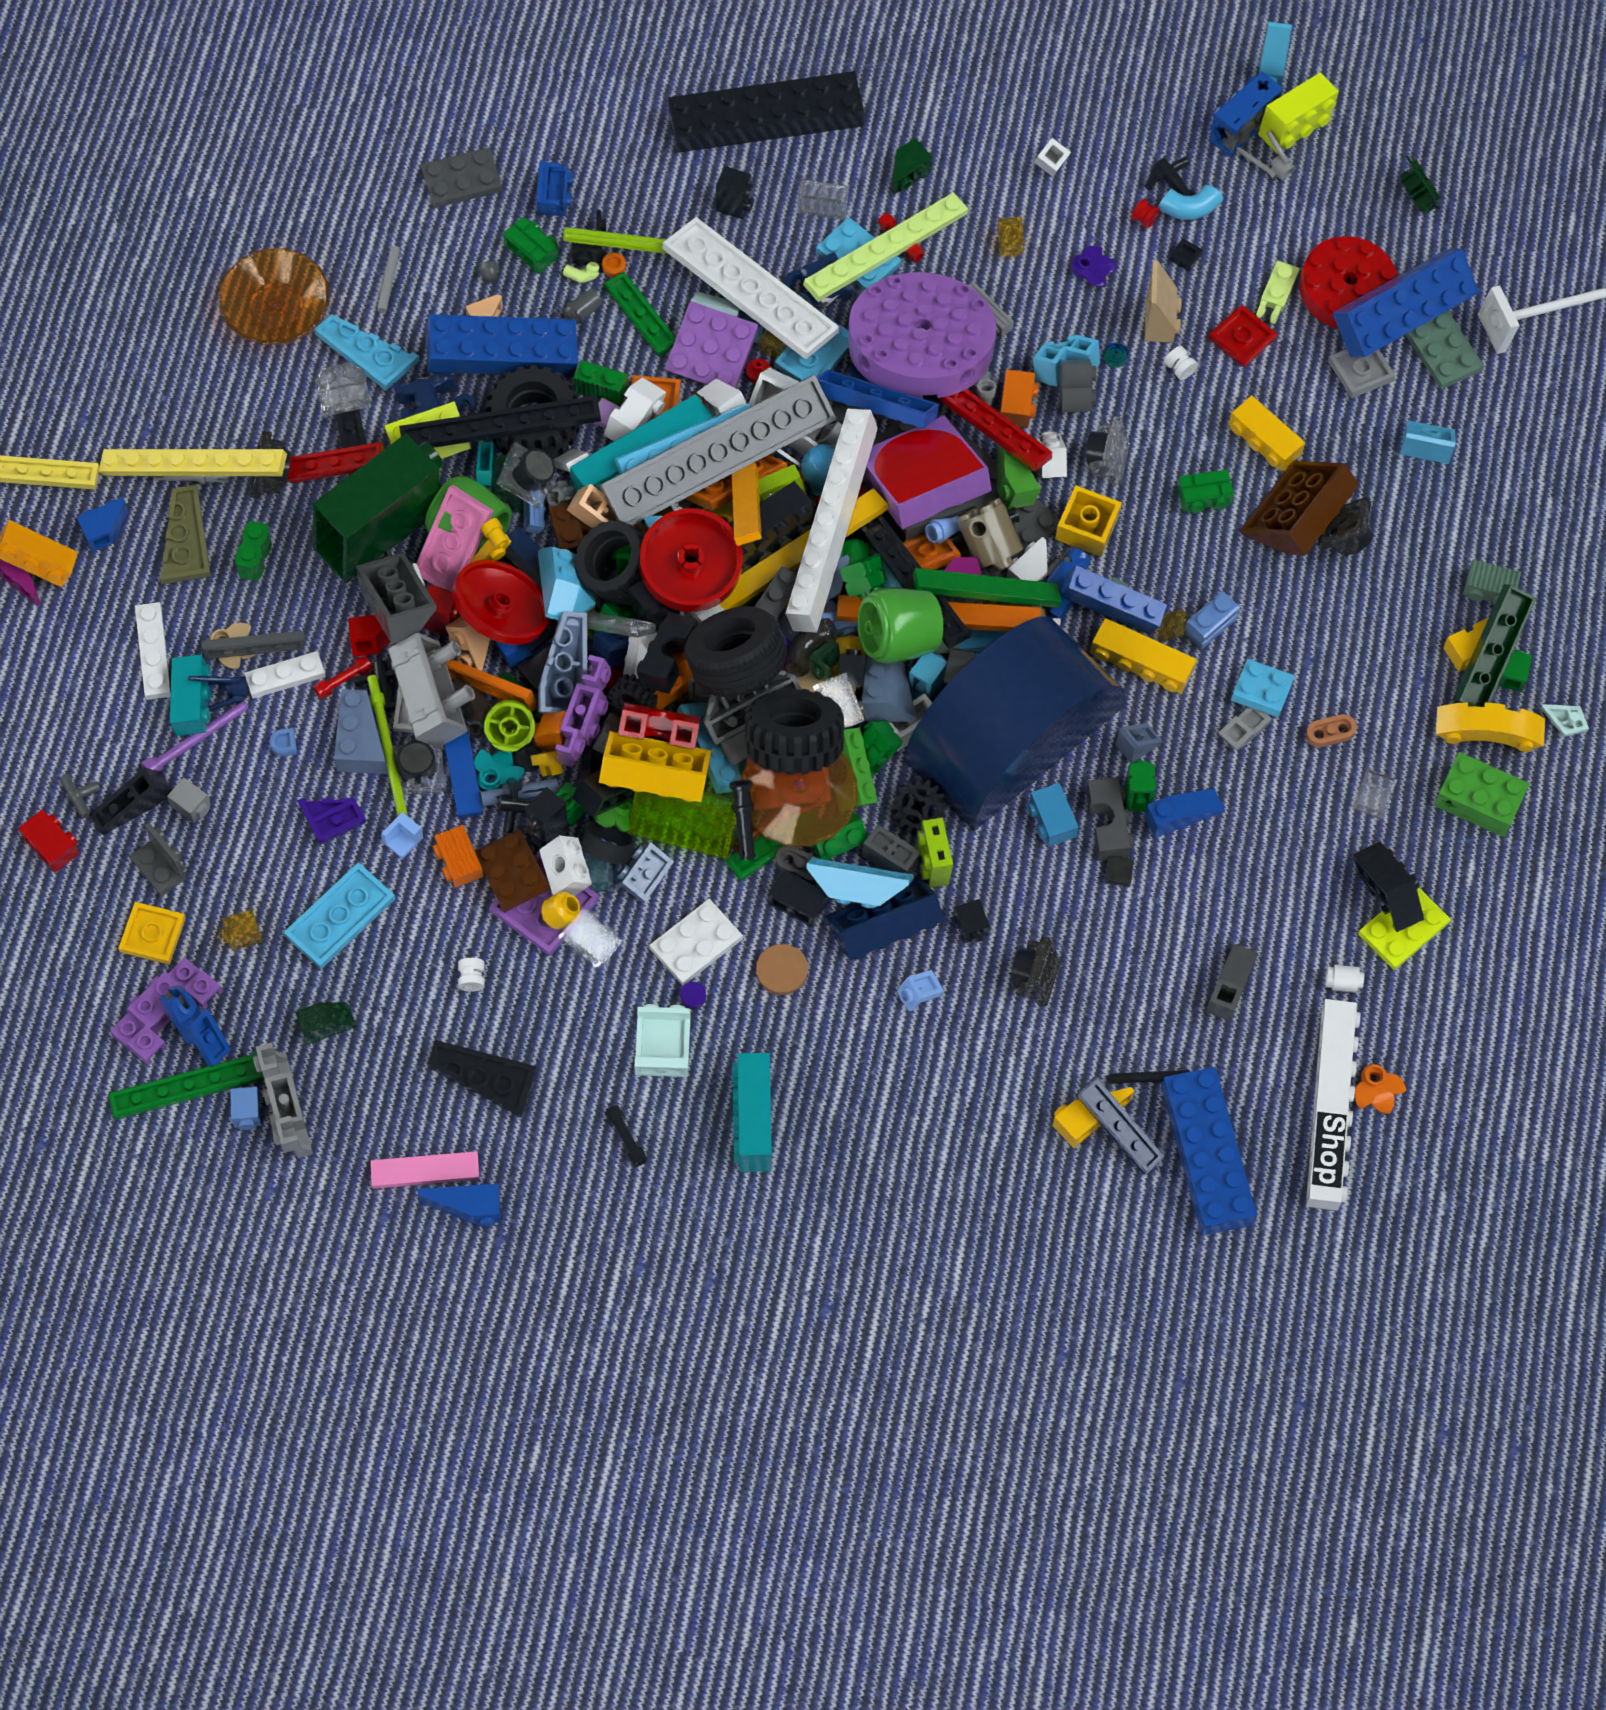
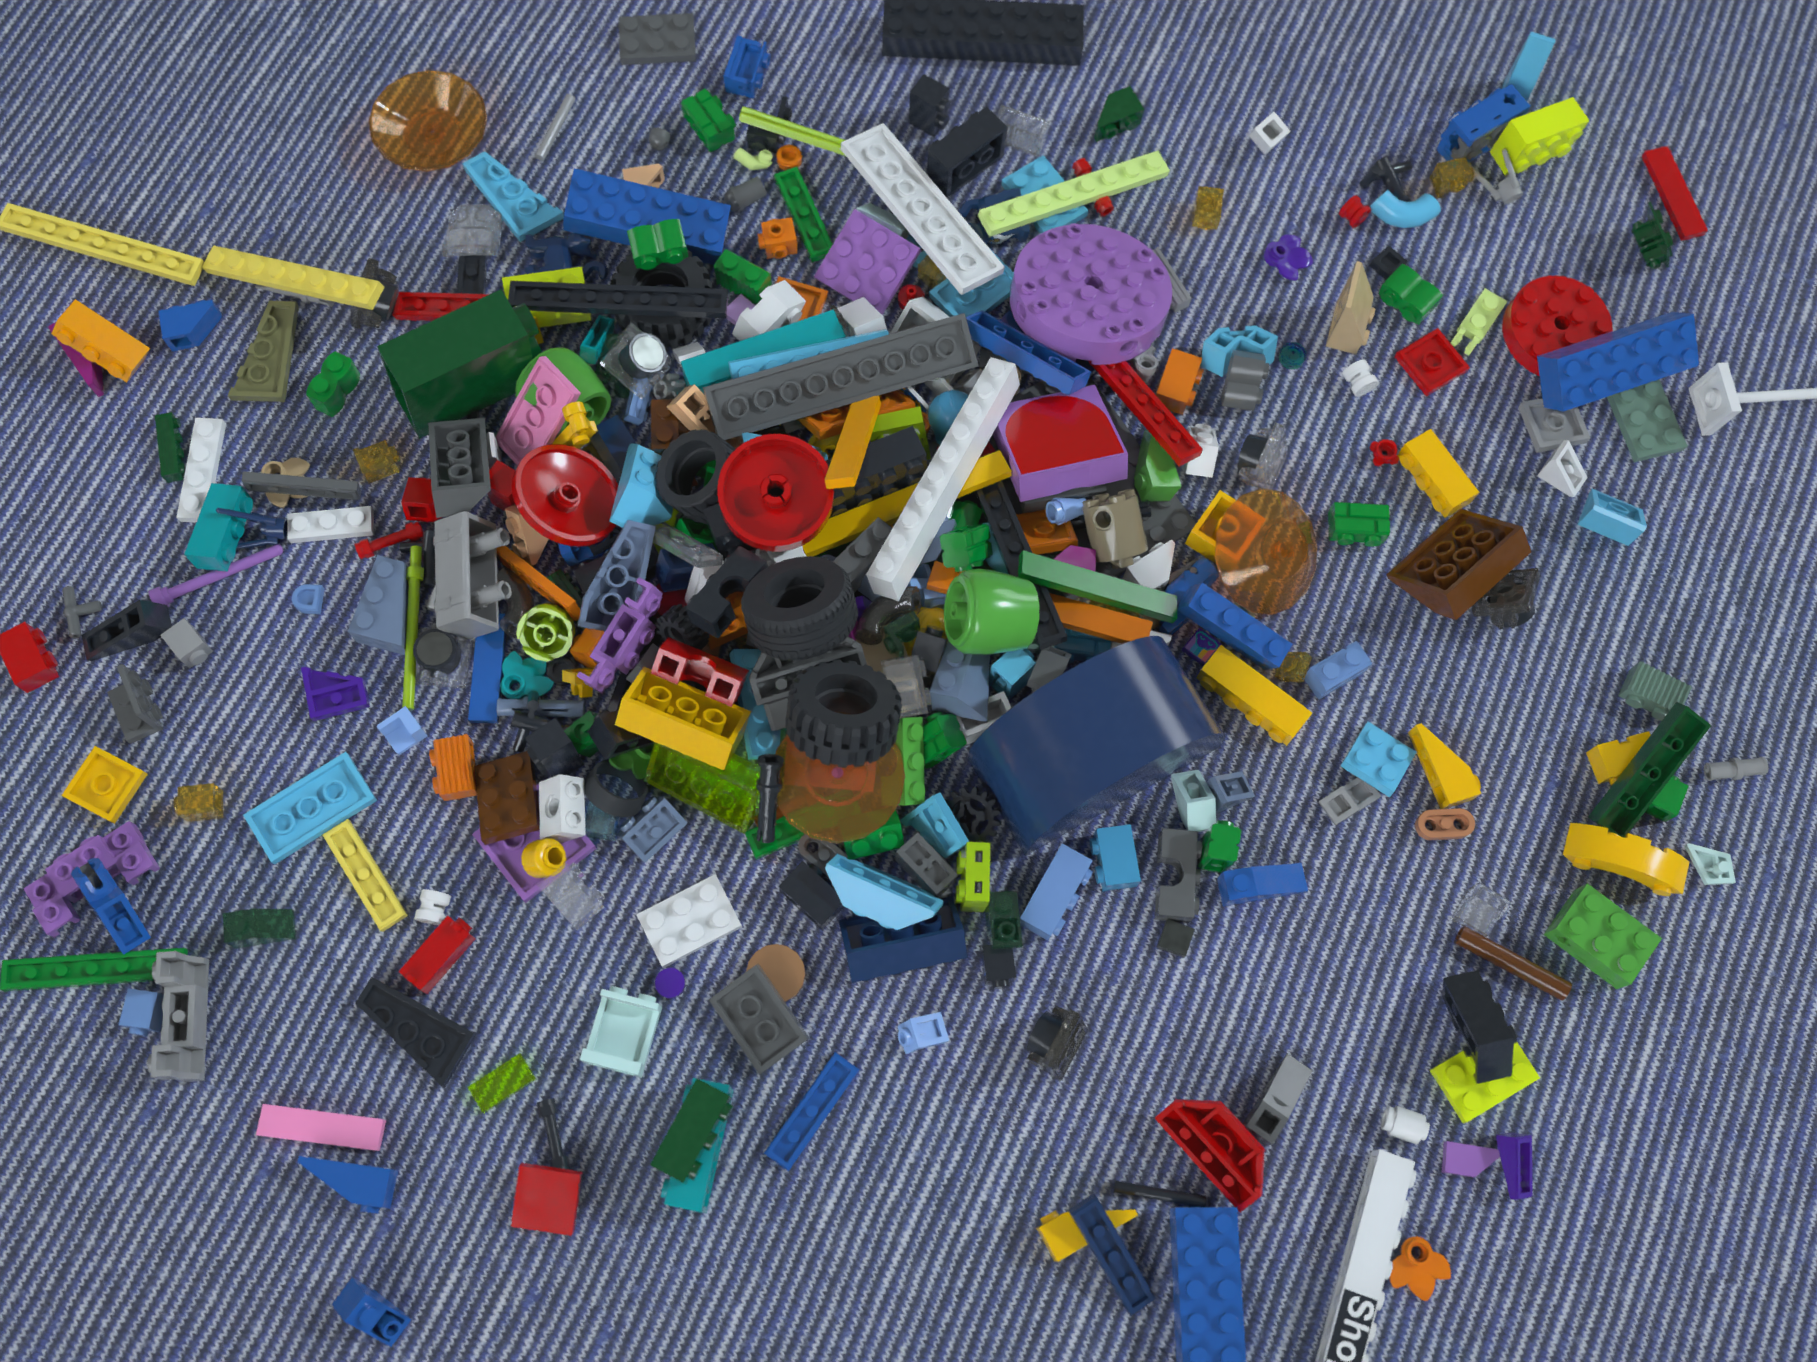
camera: 10 degrees right, 5 degrees up
none -> dark green piece [154,412,186,483]
none -> light yellow tile [322,819,408,932]
none -> blue slope [331,1278,411,1347]
none -> clear yellow brick [353,440,400,484]
none -> red brick [398,915,476,995]
none -> clear neon green tile [467,1053,537,1114]
none -> red tile [511,1163,582,1236]
none -> green brick [627,219,689,270]
none -> dark green brick [650,1078,733,1184]
none -> dark grey plate [709,964,810,1075]
none -> orange brick [757,217,798,259]
none -> blue tile [764,1052,860,1172]
none -> medium azure wing [900,793,969,858]
none -> black brick [927,106,1007,198]
none -> clear green slope [985,891,1023,949]
none -> medium blue brick [1018,843,1093,941]
none -> red wedge [1154,1099,1265,1213]
none -> light aqua slope [1171,770,1216,832]
none -> tile [1182,627,1222,666]
none -> clear orange dish [1215,488,1318,615]
none -> red plate [1369,439,1399,467]
none -> green brick [1378,264,1443,325]
none -> yellow slope [1408,723,1482,809]
none -> clear yellow brick [1430,157,1474,199]
none -> medium lavender tile [1442,1141,1500,1177]
none -> reddish brown piece [1454,925,1572,1001]
none -> dark purple slope [1496,1132,1533,1200]
none -> white slope [1537,440,1587,497]
none -> red tile [1641,146,1708,241]
none -> light grey pin [1704,757,1768,781]

